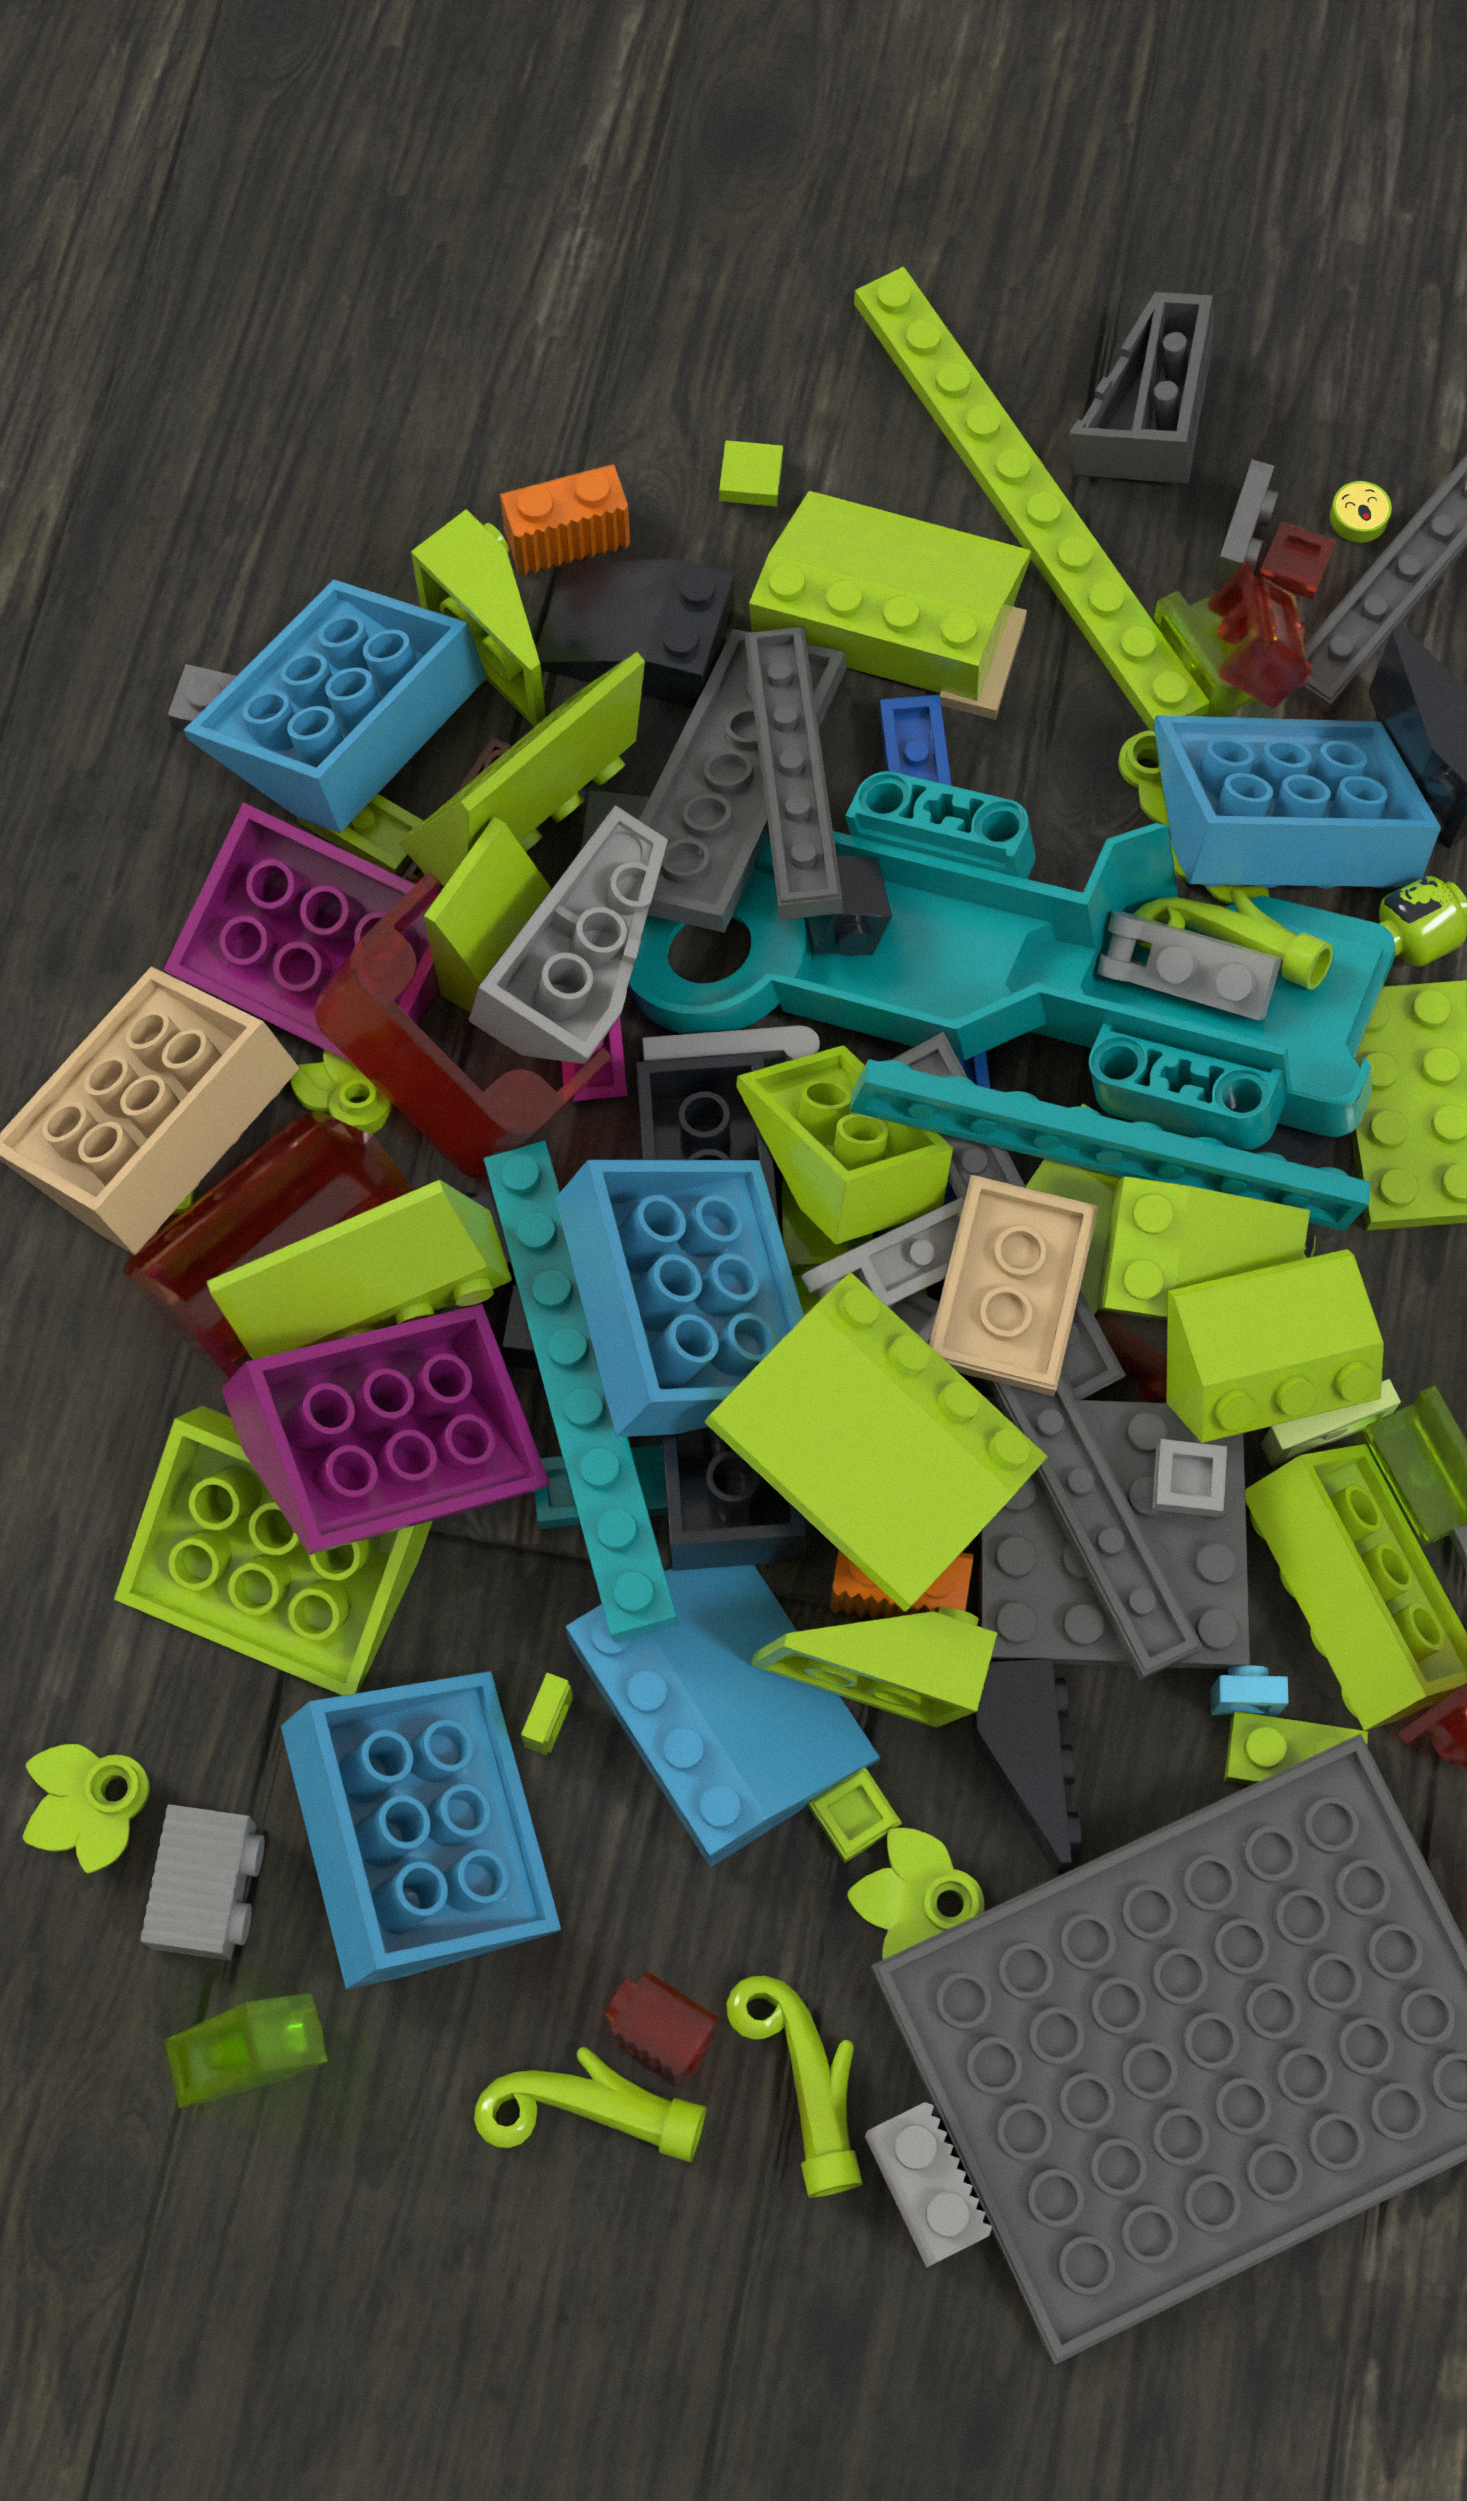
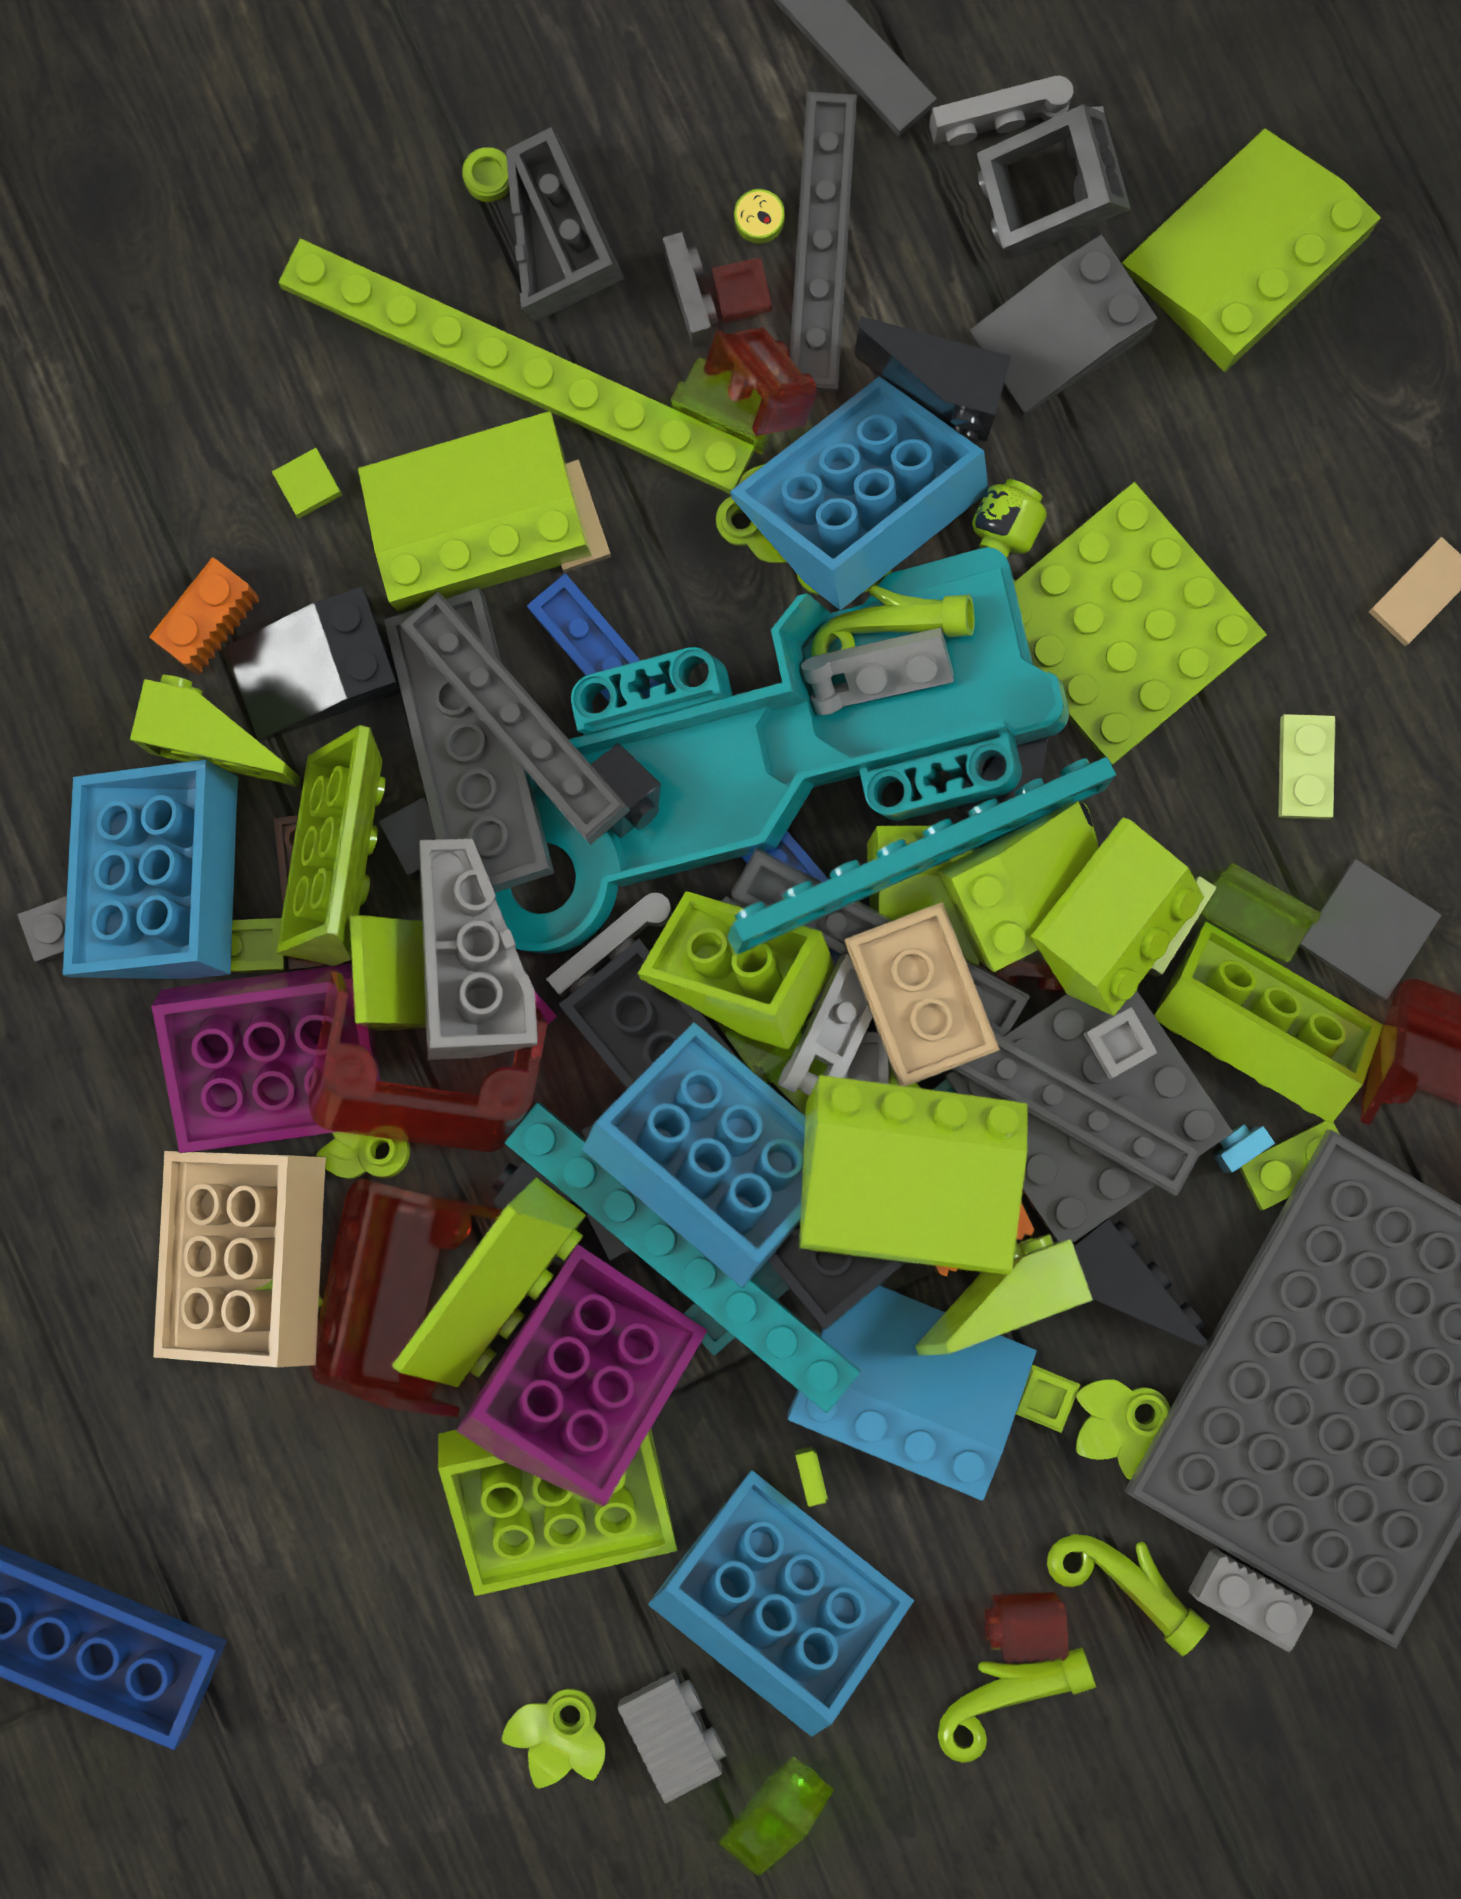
camera: 30 degrees left, 15 degrees up
none -> lime tile [462,147,510,202]

